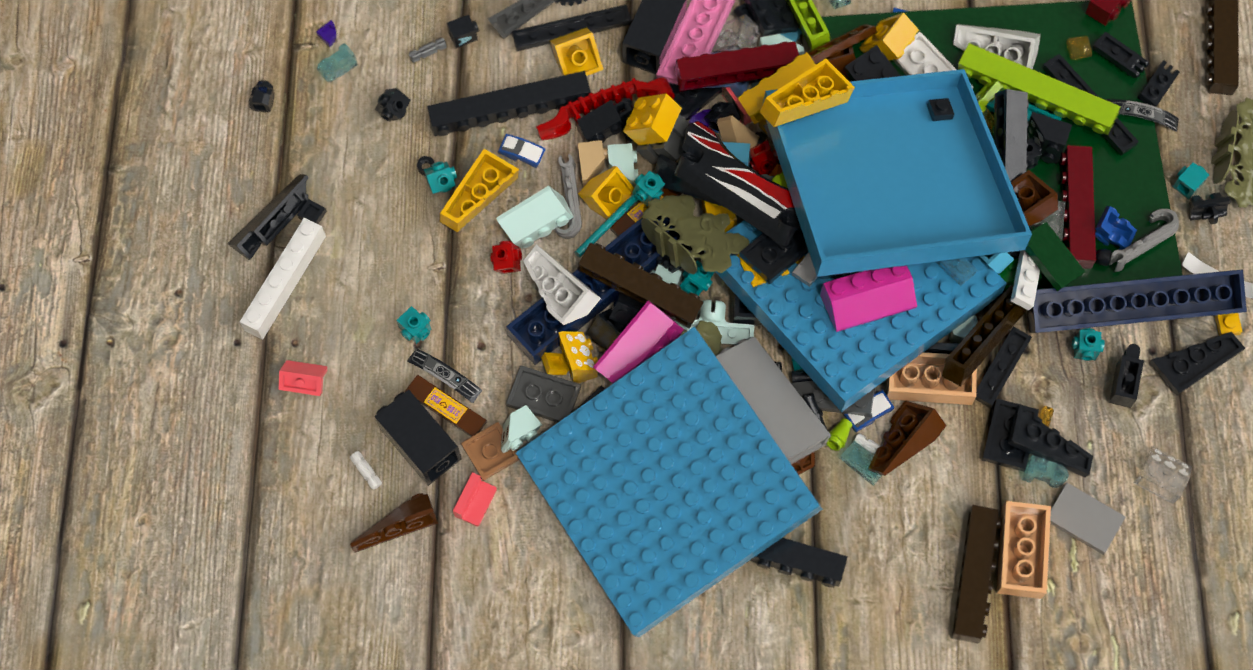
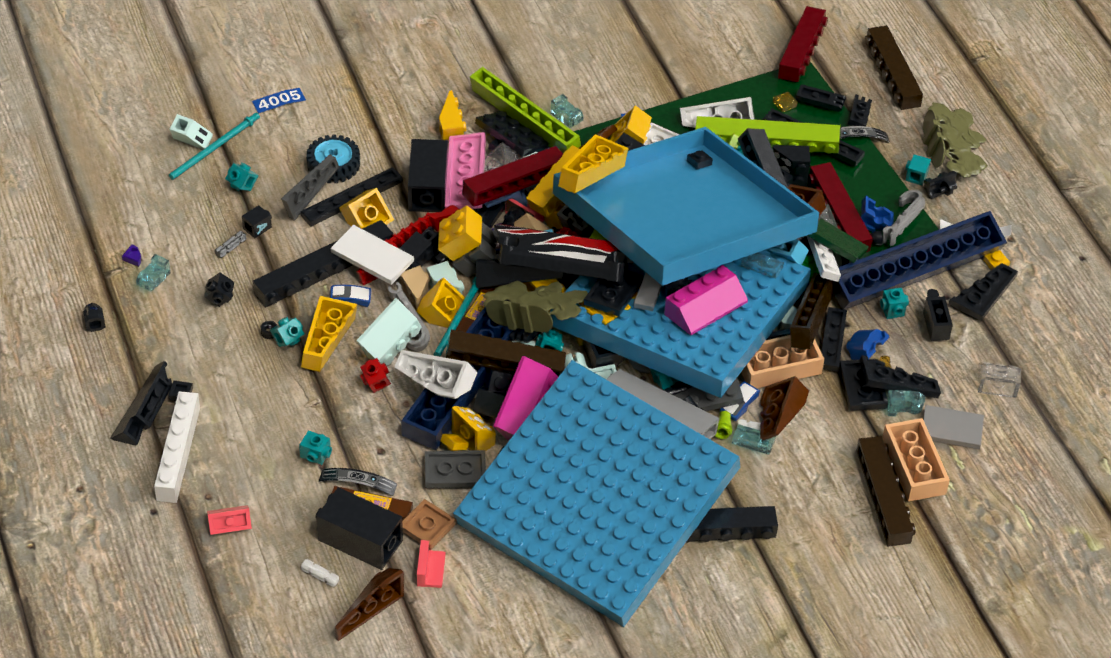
camera: 25 degrees left, 20 degrees down
light aqua slope [501,405,542,453] -> none
teal brick [632,170,665,206] -> none
none -> white tile [331,225,414,285]
none -> blue cylinder [846,329,889,360]

